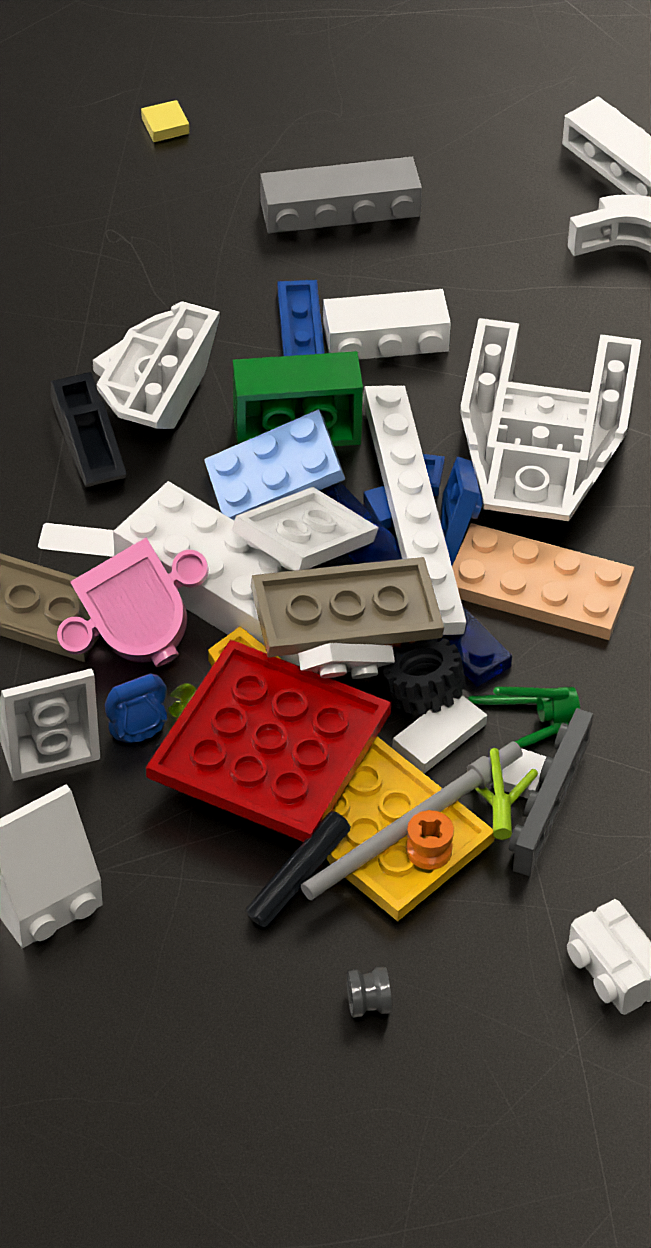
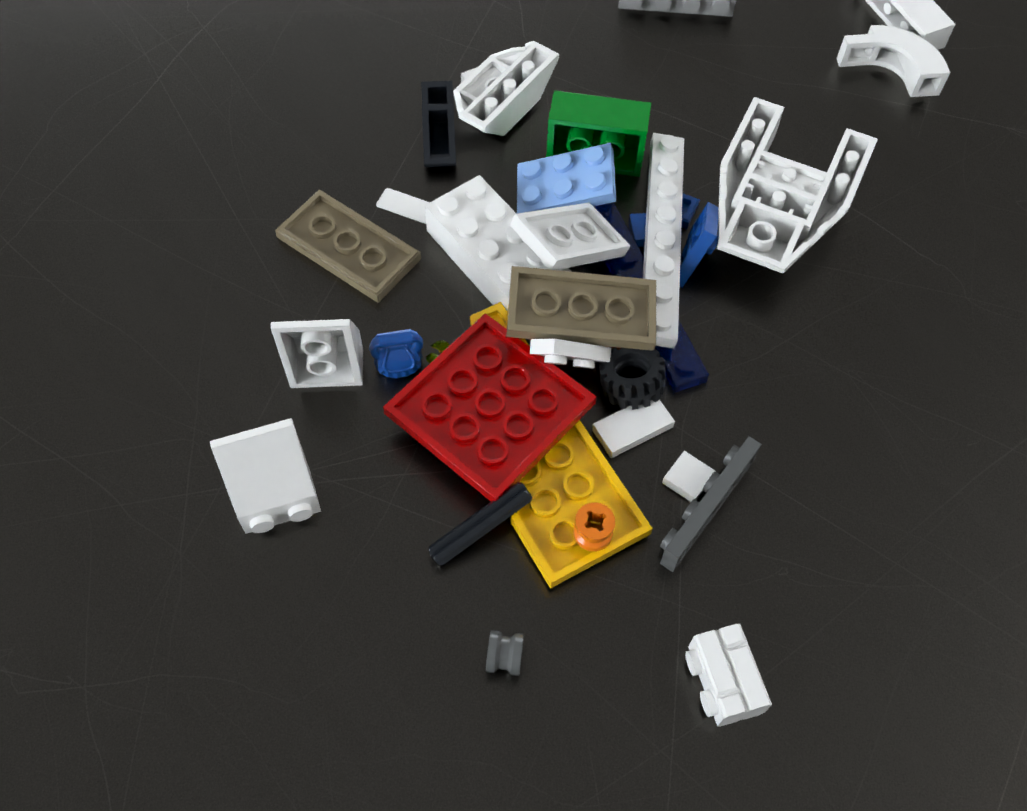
camera: 15 degrees right, 10 degrees up
bright pink piece [57,537,209,667] -> none
blue tile [277,280,324,356] -> none
light grey bar [301,741,523,900] -> none
white brick [323,289,451,360] -> none
light nougat plate [452,523,634,640] -> none
green plant [467,686,580,748] -> none
lime plant [475,748,538,840] -> none

